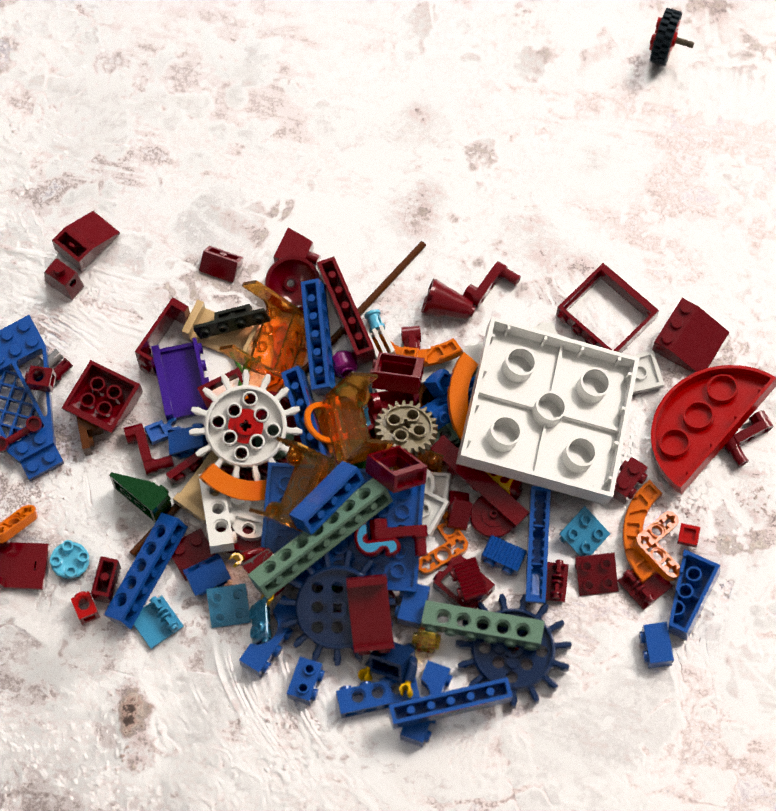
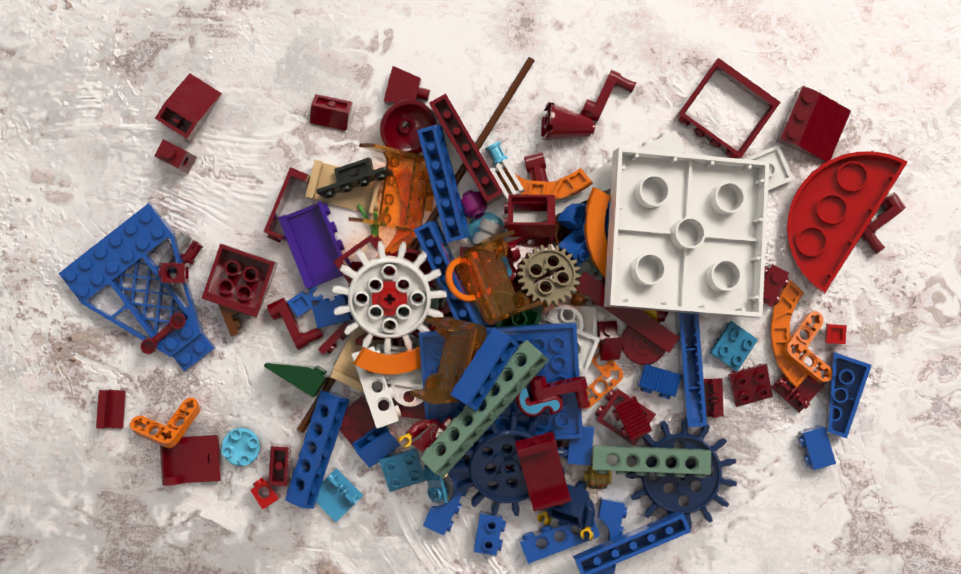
camera: 10 degrees left, 20 degrees up
dark red window [366,445,427,493] -> none

